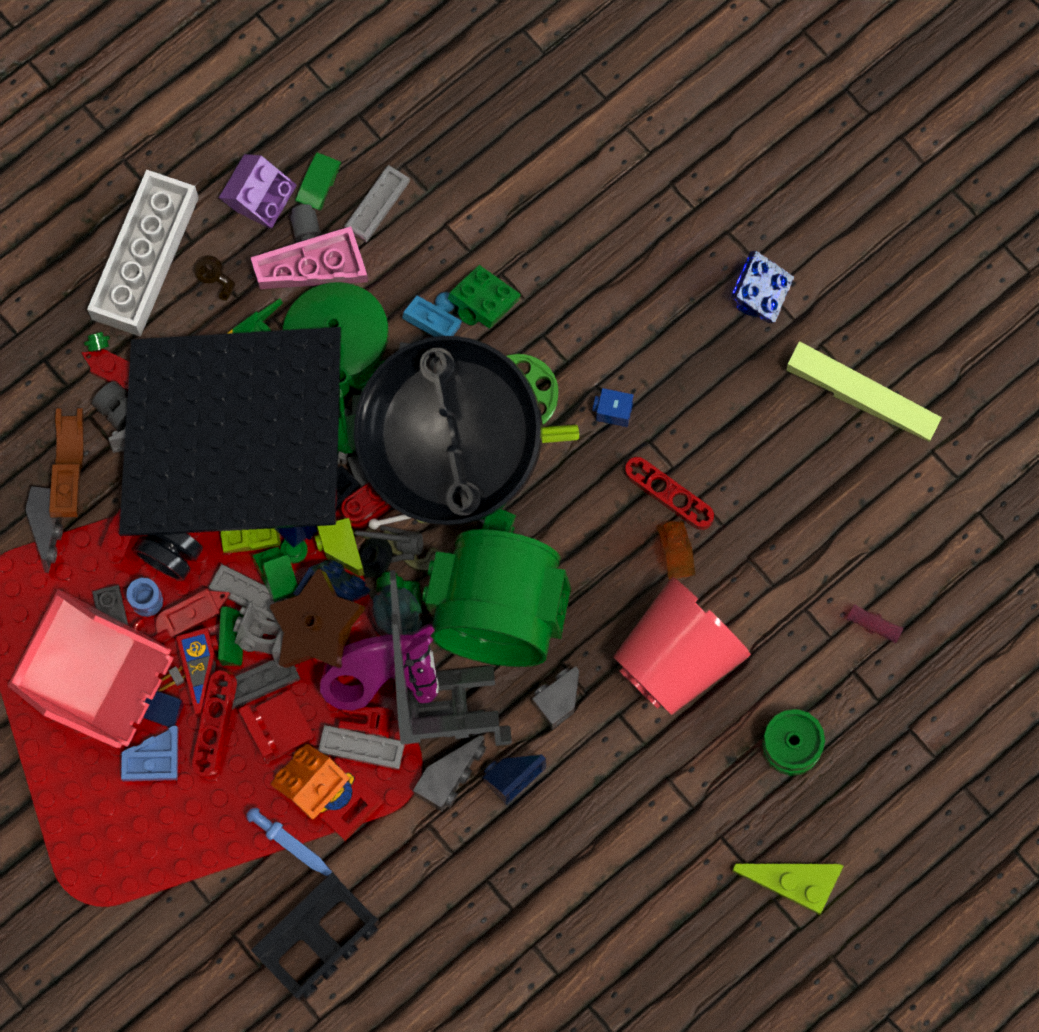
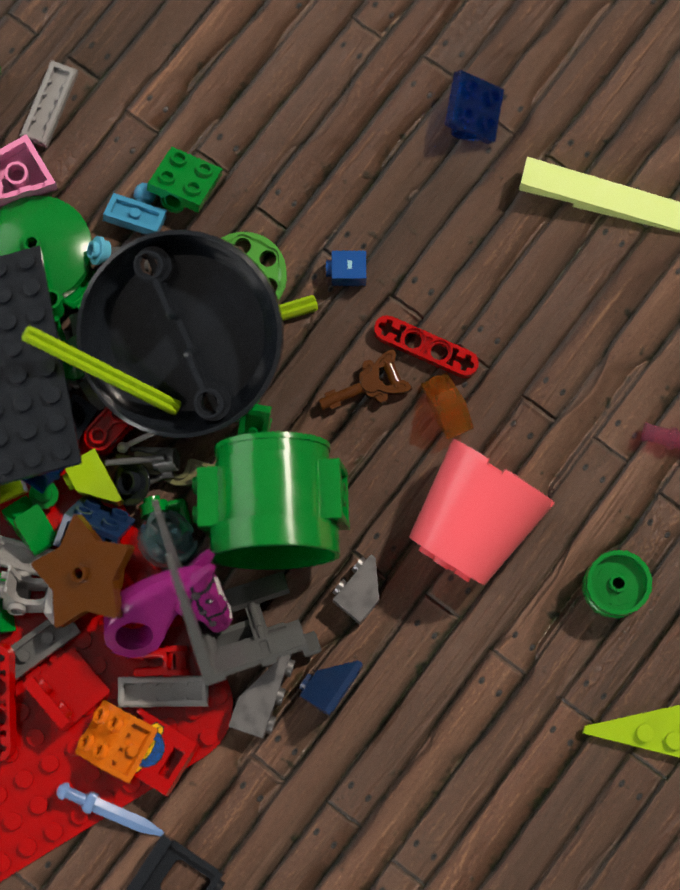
camera: 15 degrees left, 5 degrees up
none -> lime axle [22,326,181,415]
none -> medium azure plate [87,236,111,265]
none -> reddish brown piece [318,349,412,410]

